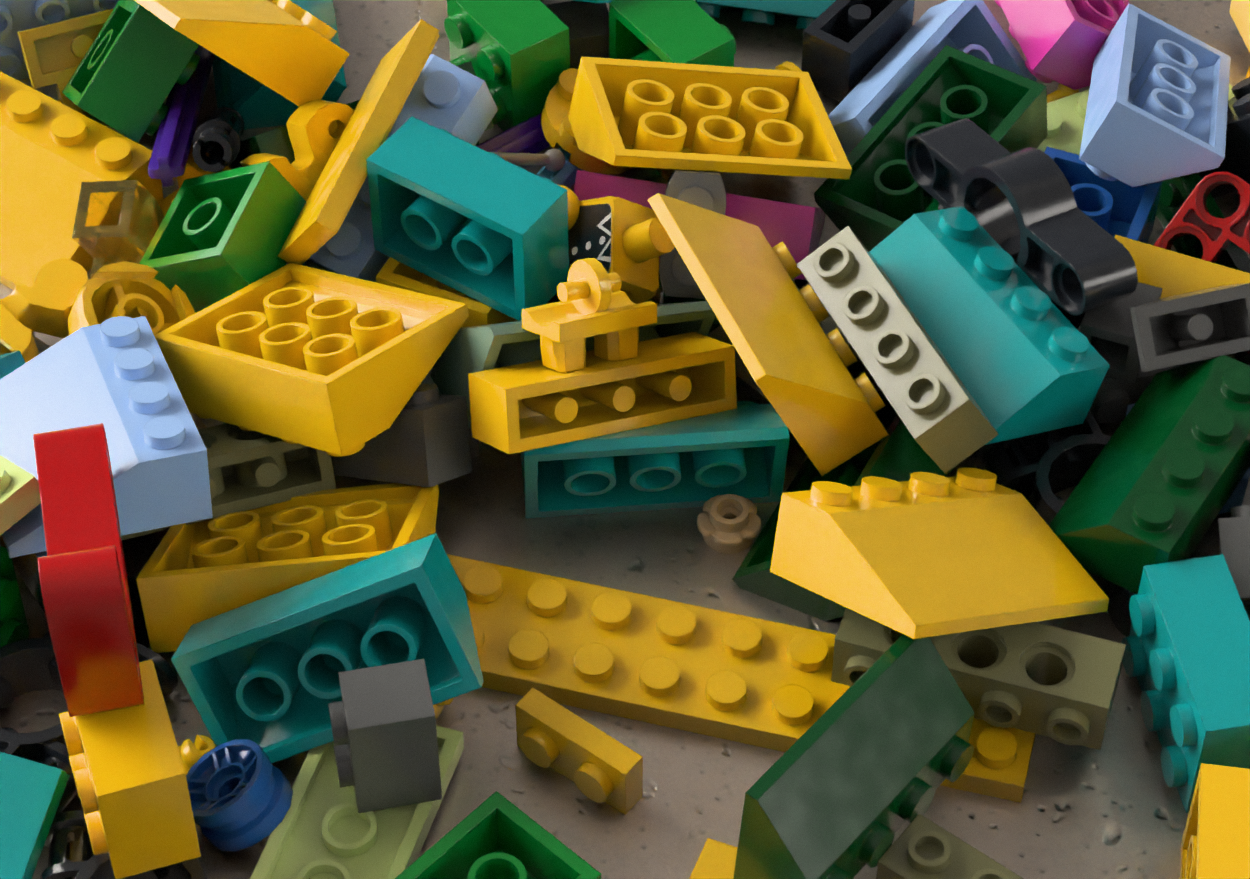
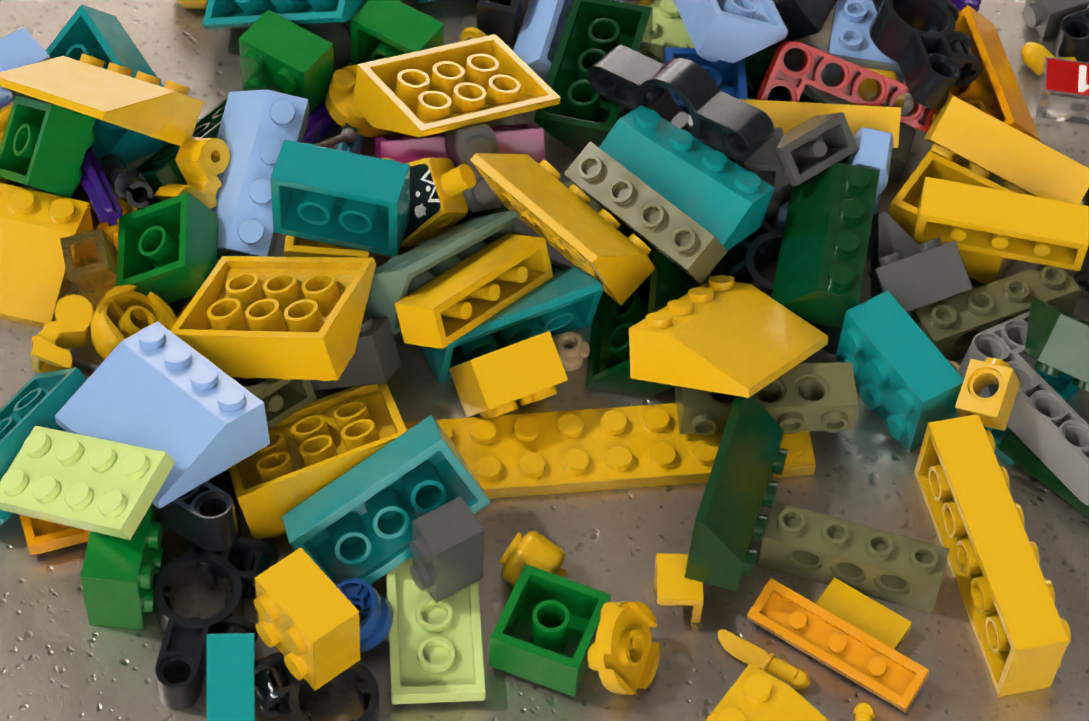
camera: 25 degrees left, 5 degrees up
red beam [33,423,145,717] -> none
yellow tile [278,19,440,265] -> none
yellow plate [515,687,643,815] -> none
yellow hips [522,258,657,373] -> none
none -> yellow brick [449,331,568,419]
none -> yellow head [498,531,568,586]

